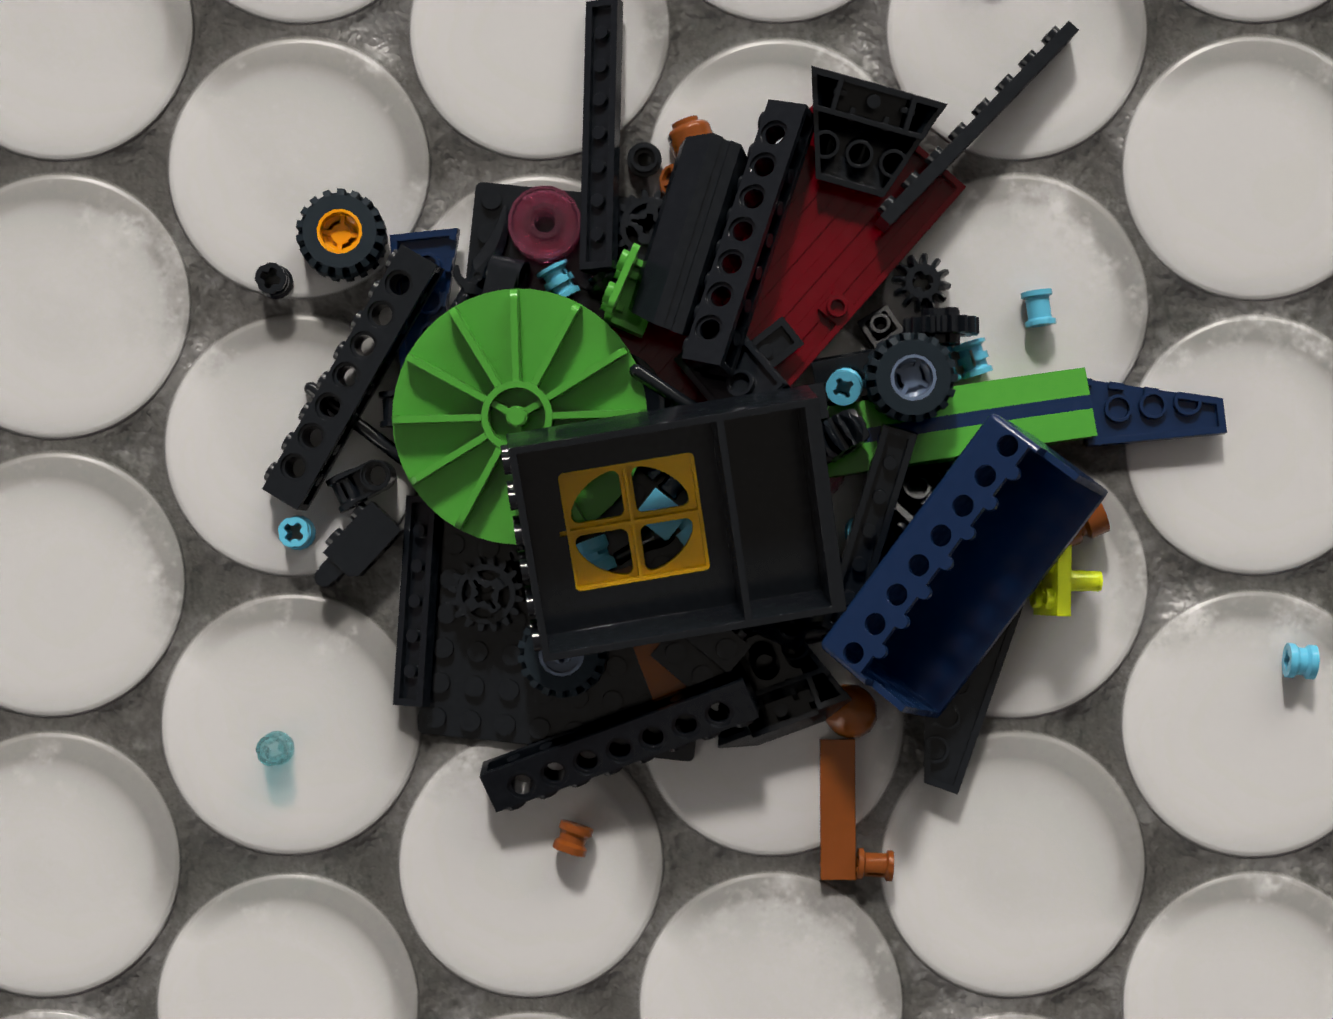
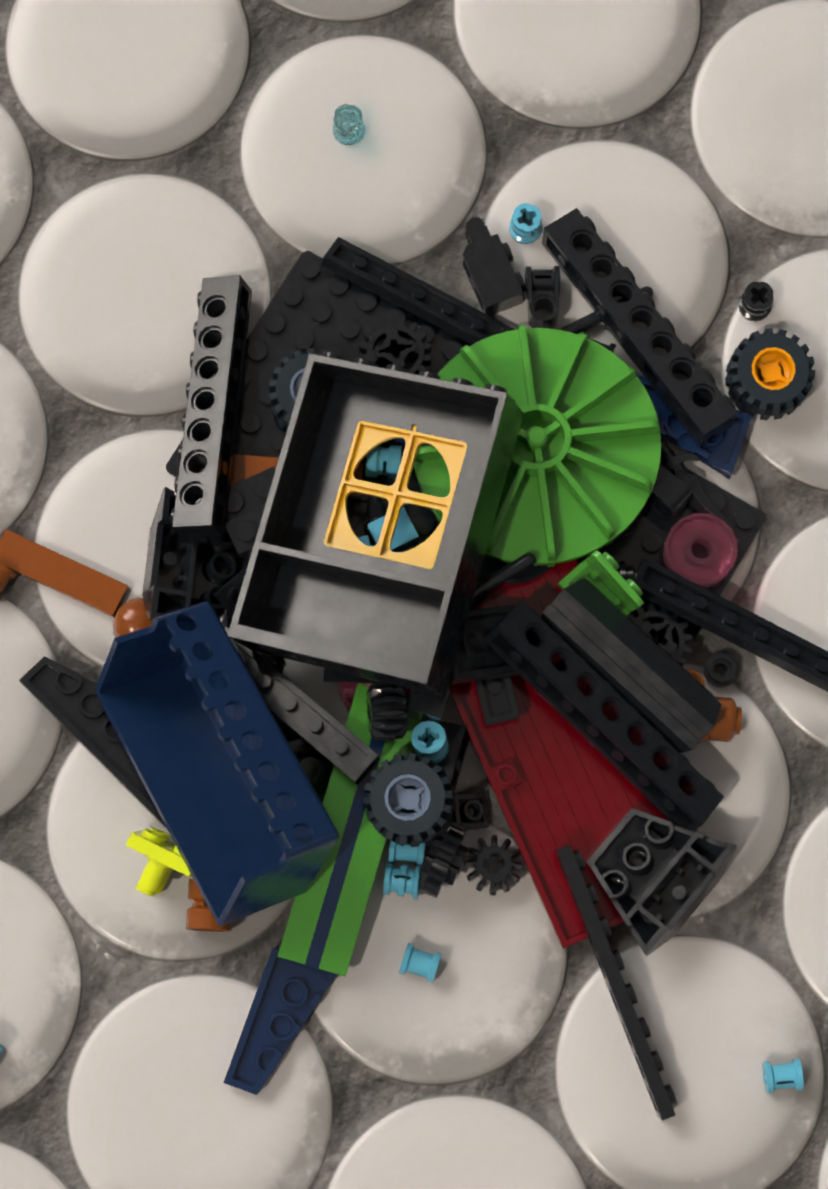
camera: 120 degrees right, 10 degrees down
medium azure bush [536,259,580,298] -> none
dark orange wheel [552,819,594,857] -> none

